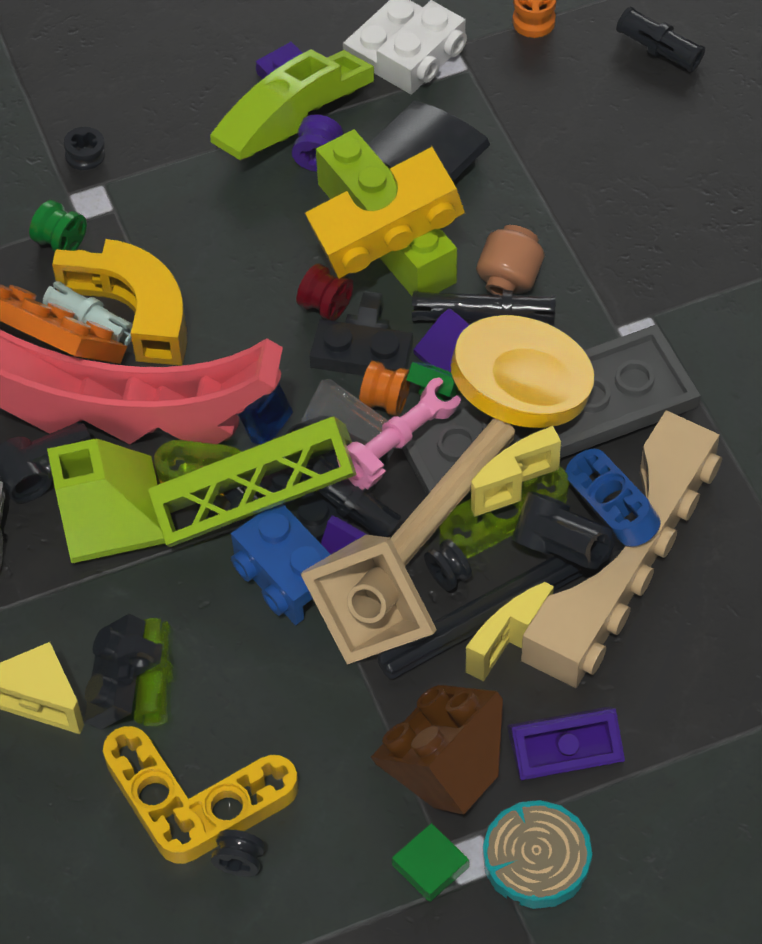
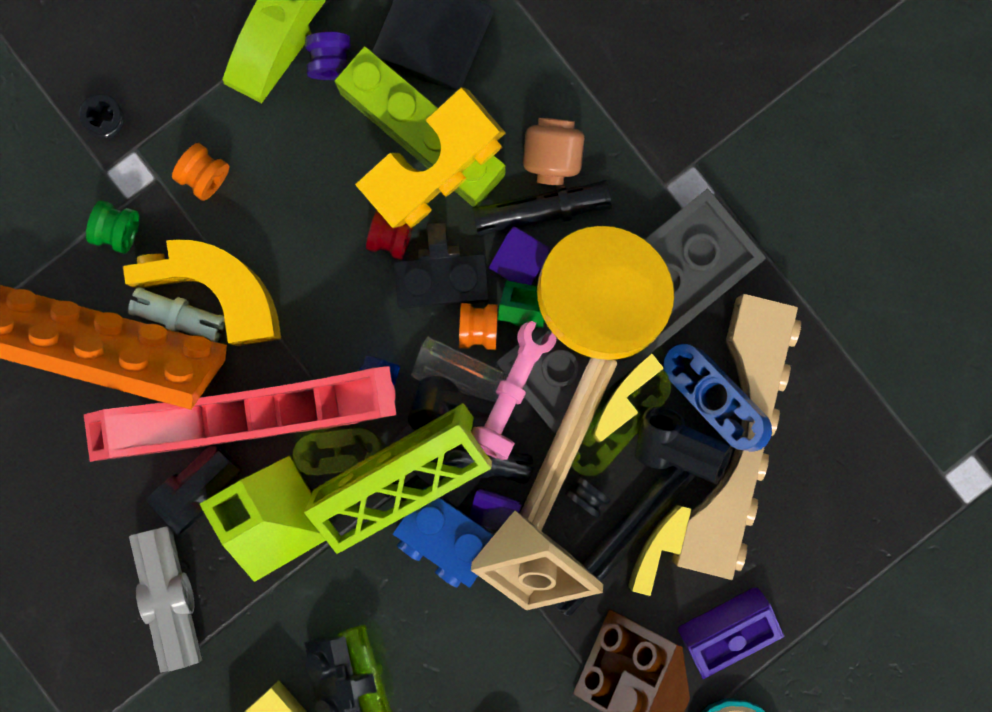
camera: 15 degrees left, 30 degrees up
none -> orange wheel [172,143,230,201]

